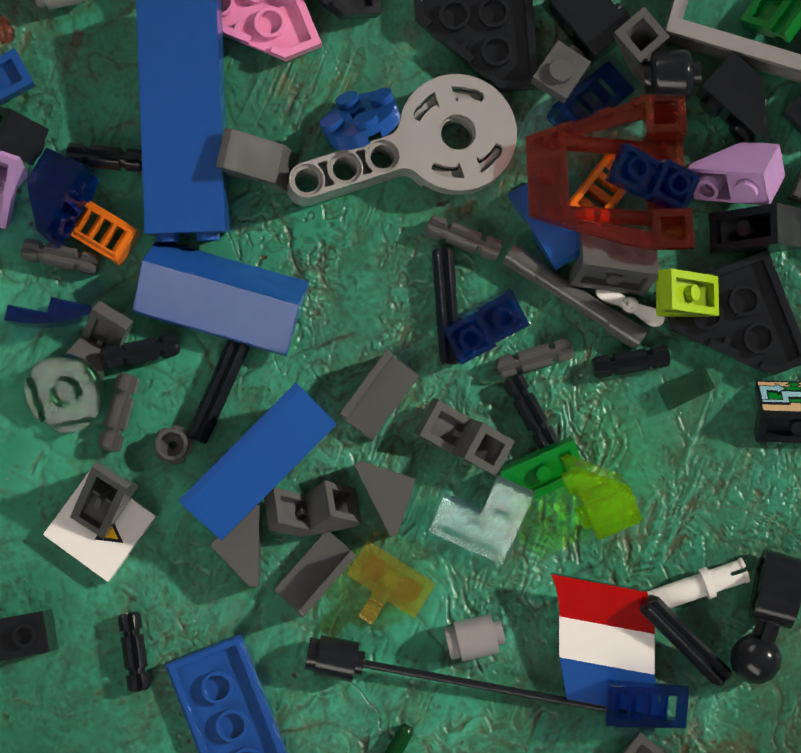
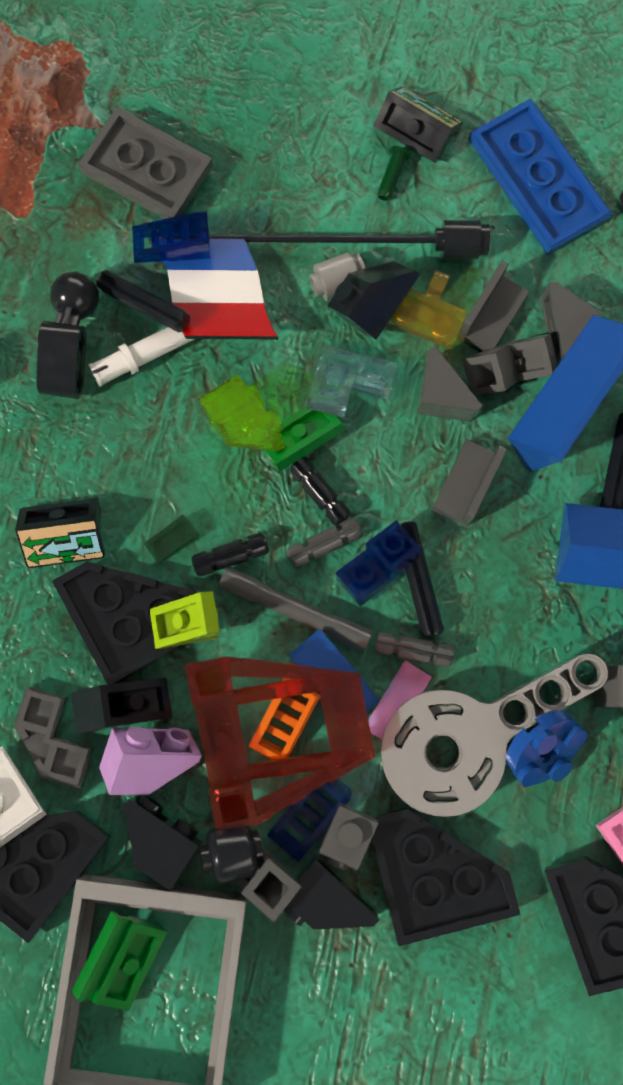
camera: 170 degrees right, 5 degrees down
dark grey slope [414,398,515,476] -> none
dark grey panel [569,224,659,296] -> none
white piece [595,289,665,327] -> none
clear blue slope [605,142,701,213] -> none
none -> black slope [327,261,420,340]
none -> lavender sticker [364,660,432,739]

